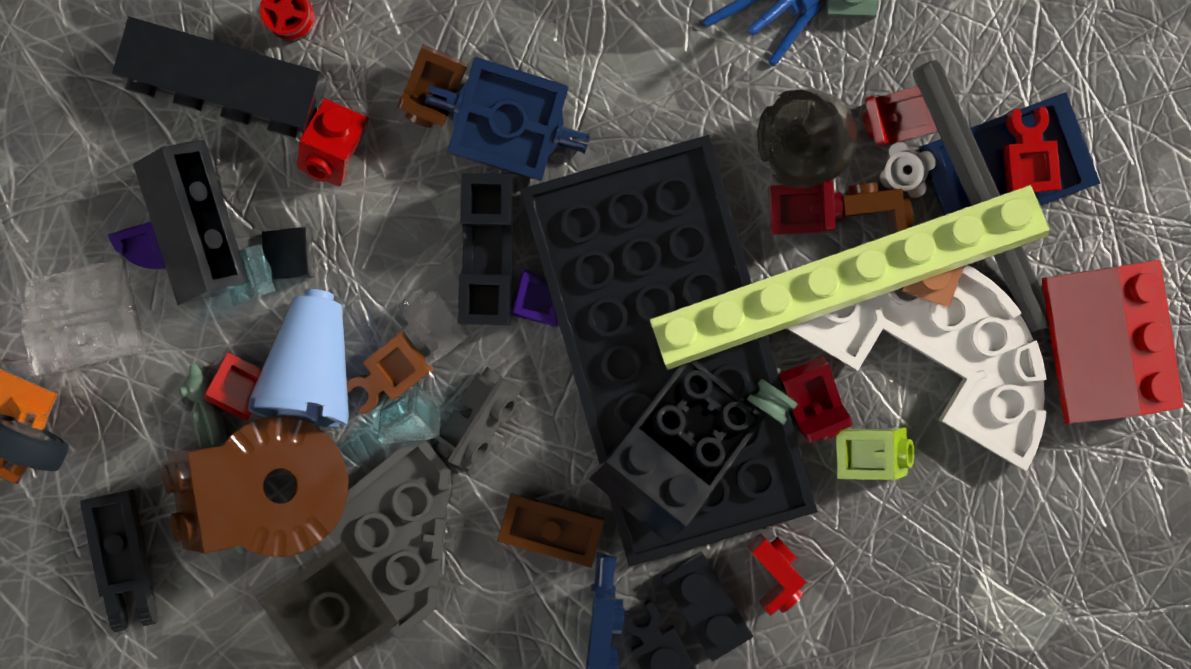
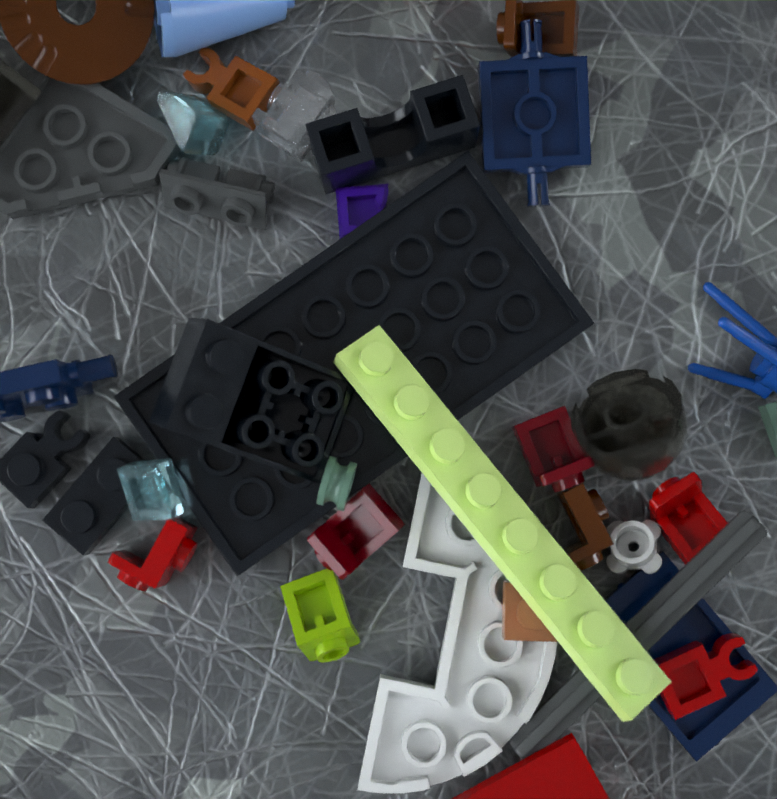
camera: 75 degrees right, 5 degrees down
reddish brown plate [497,492,605,568] -> none
none -> clear light blue plate [117,458,187,521]

